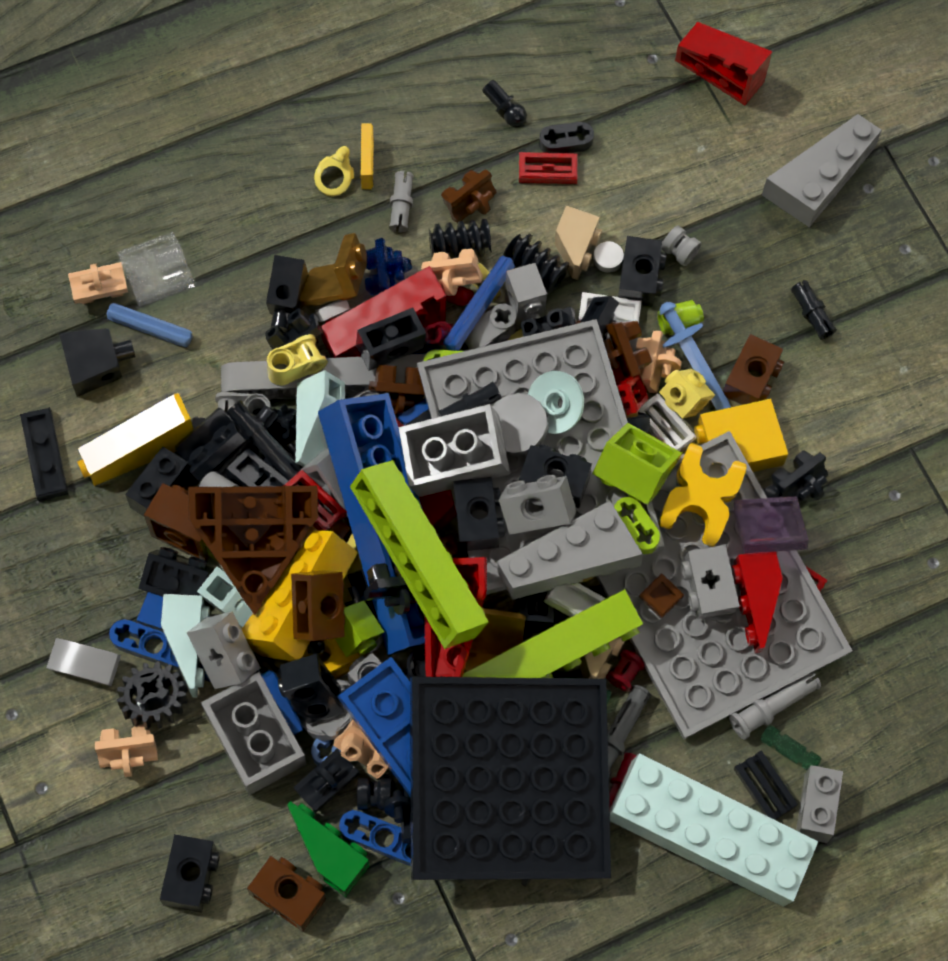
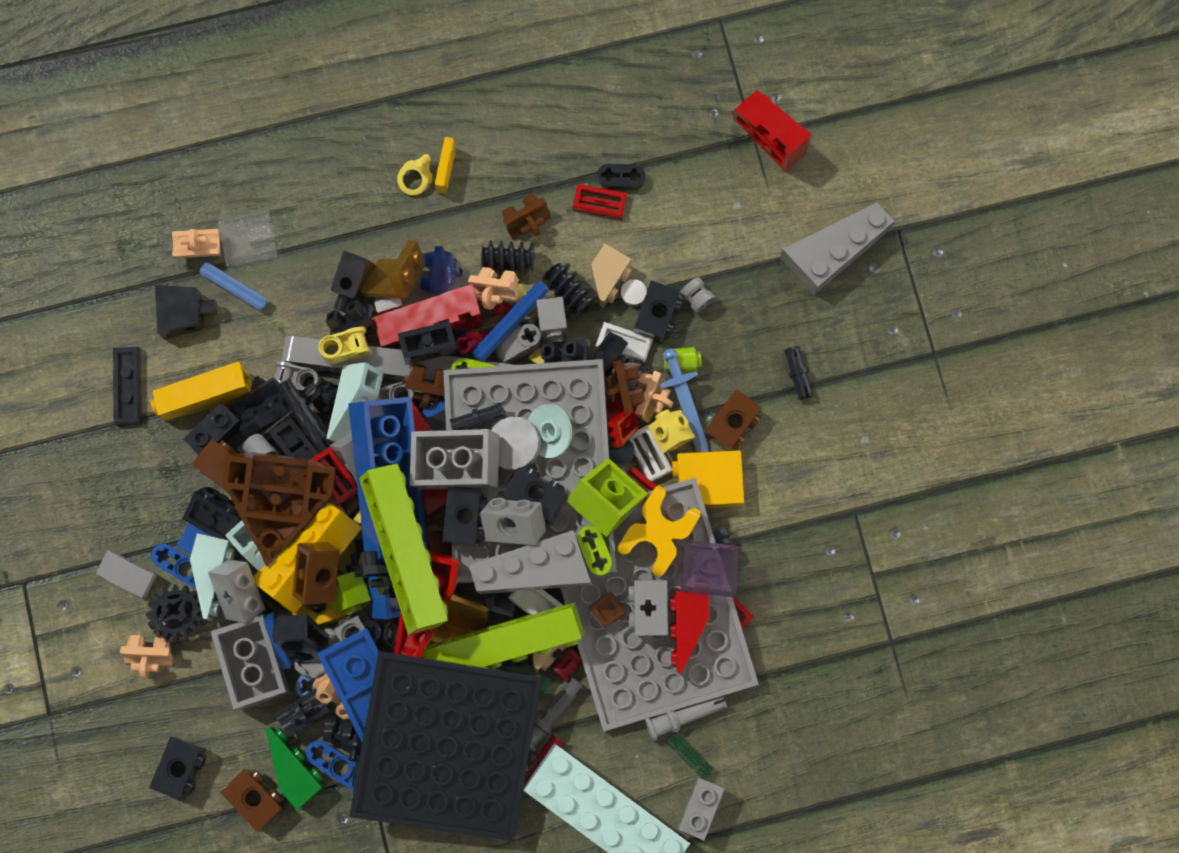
camera: 15 degrees right, 10 degrees up
light grey pin [389,171,414,233] -> none
black axle [482,80,527,127] -> none
black tile [734,750,798,820] -> none
black hips [772,450,828,504] -> none

